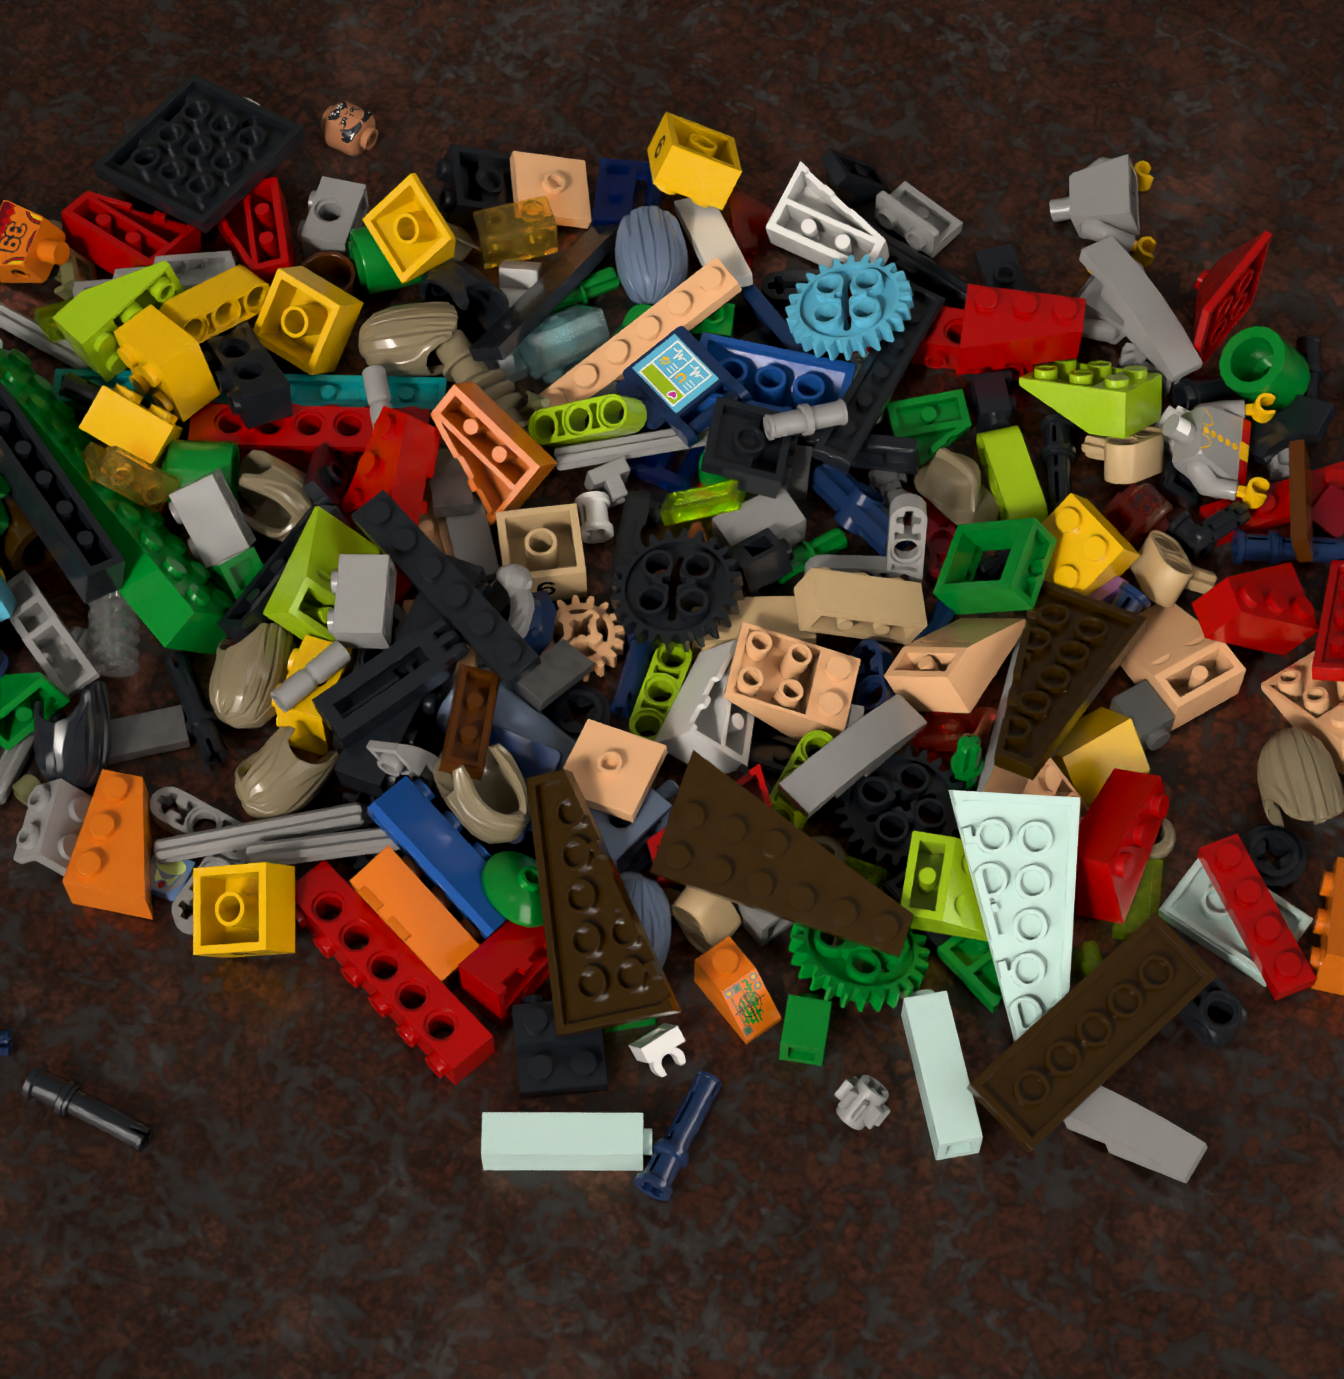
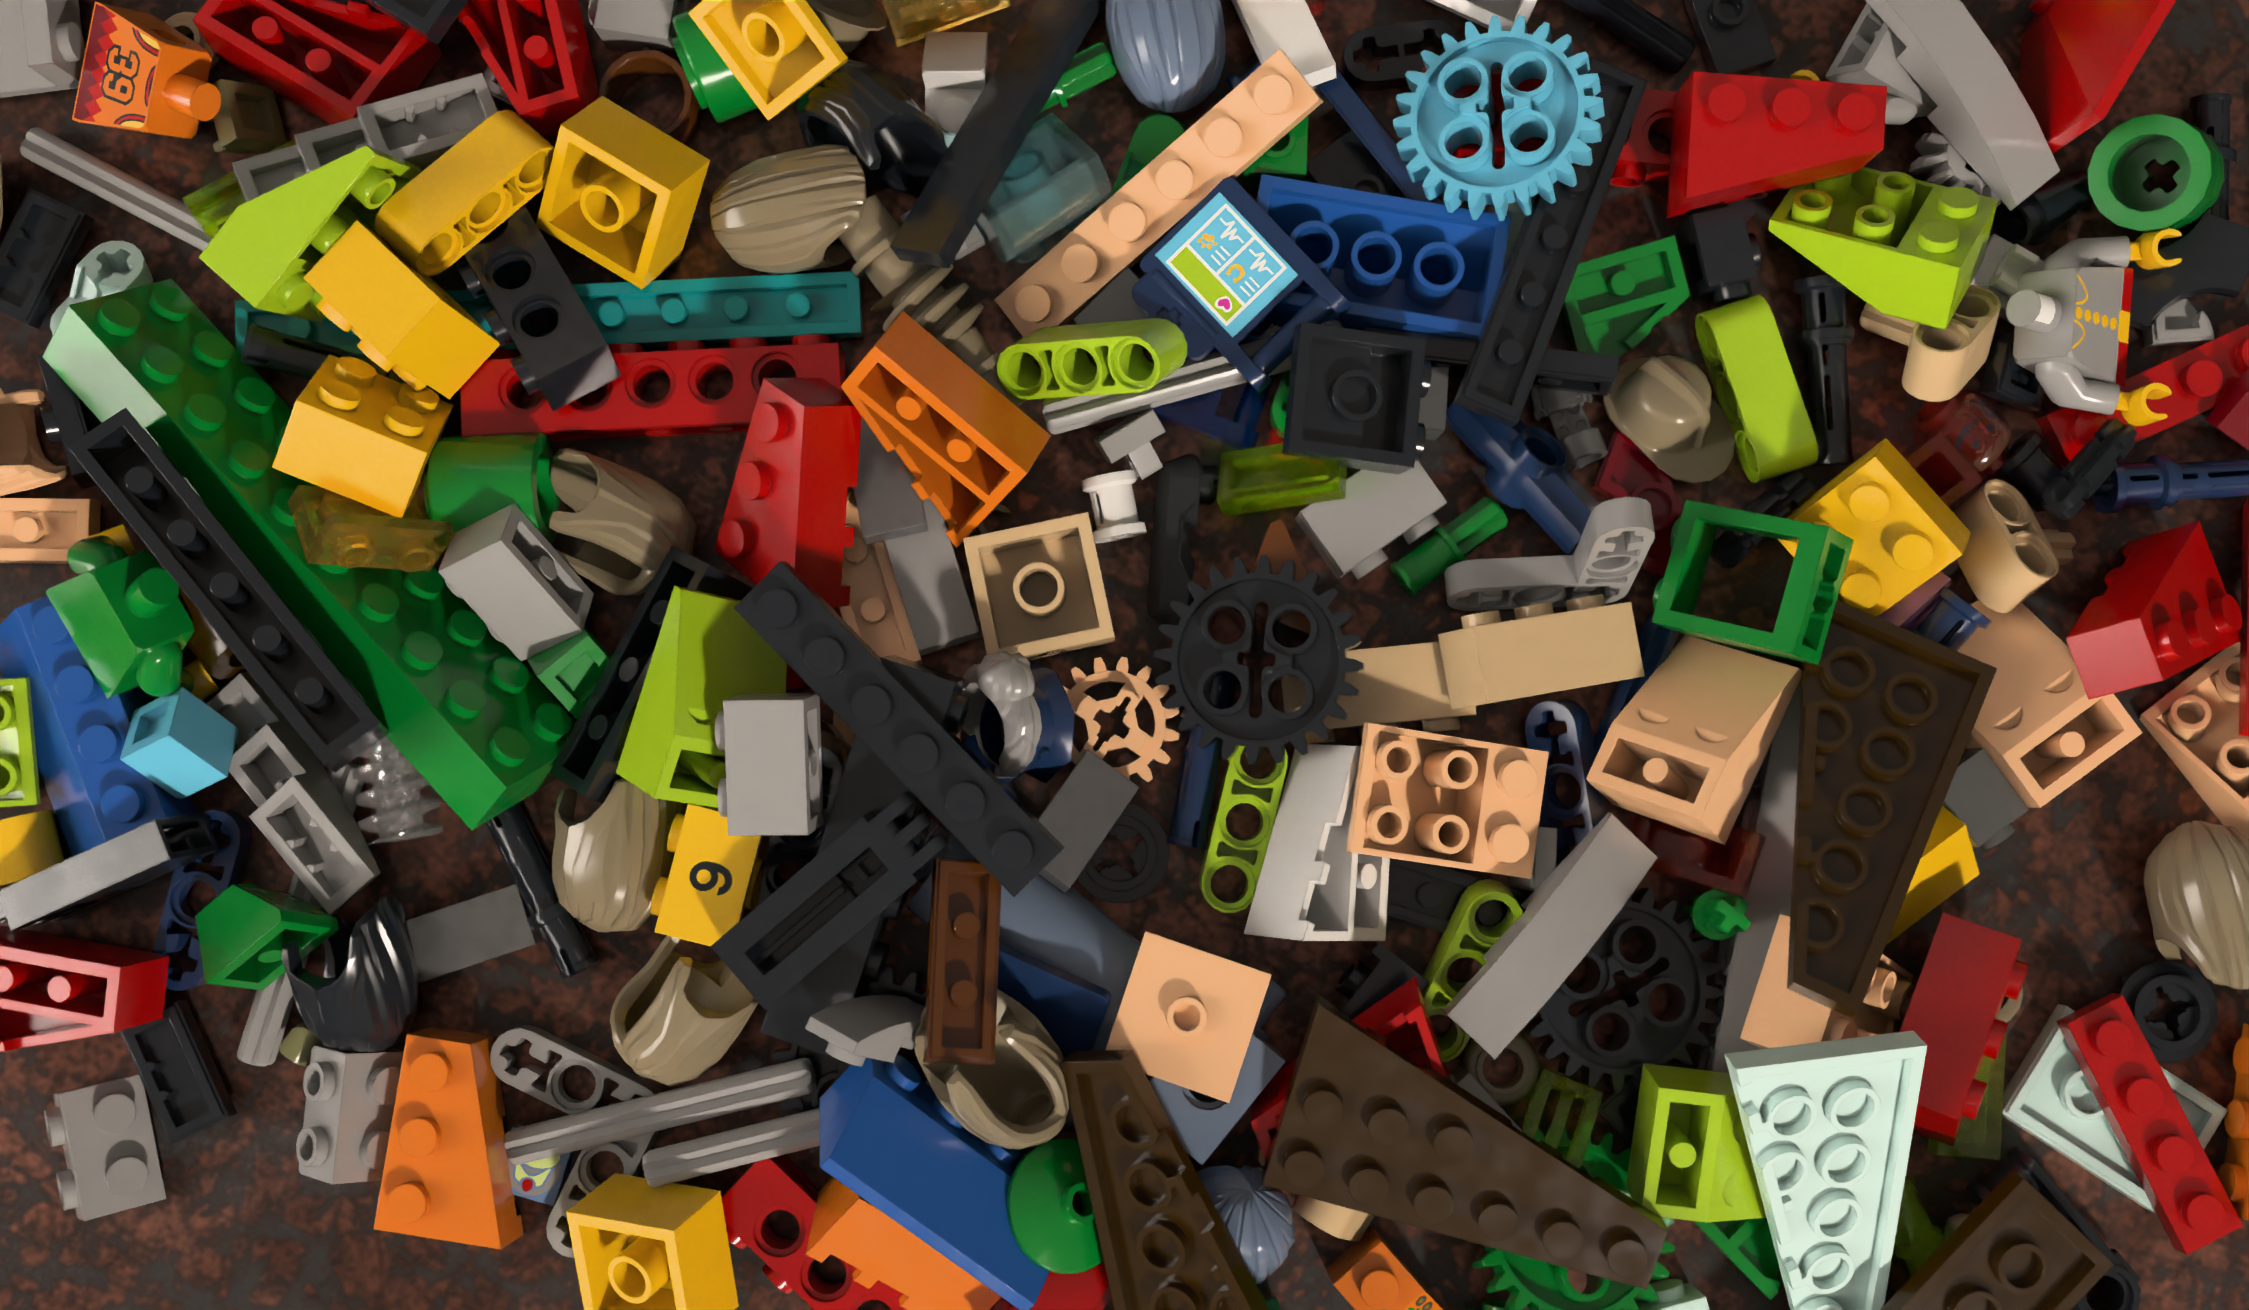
camera: 10 degrees left, 25 degrees up
light grey piece [270,641,351,712] -> none
black plate [302,442,350,509] -> none
light grey piece [362,365,393,427] -> none
olive hand [519,390,550,417] -> none
black brick [729,528,795,597] -> none
light grey pin [763,399,848,441] -> none
reddish brown tile [1289,439,1313,563] -> none

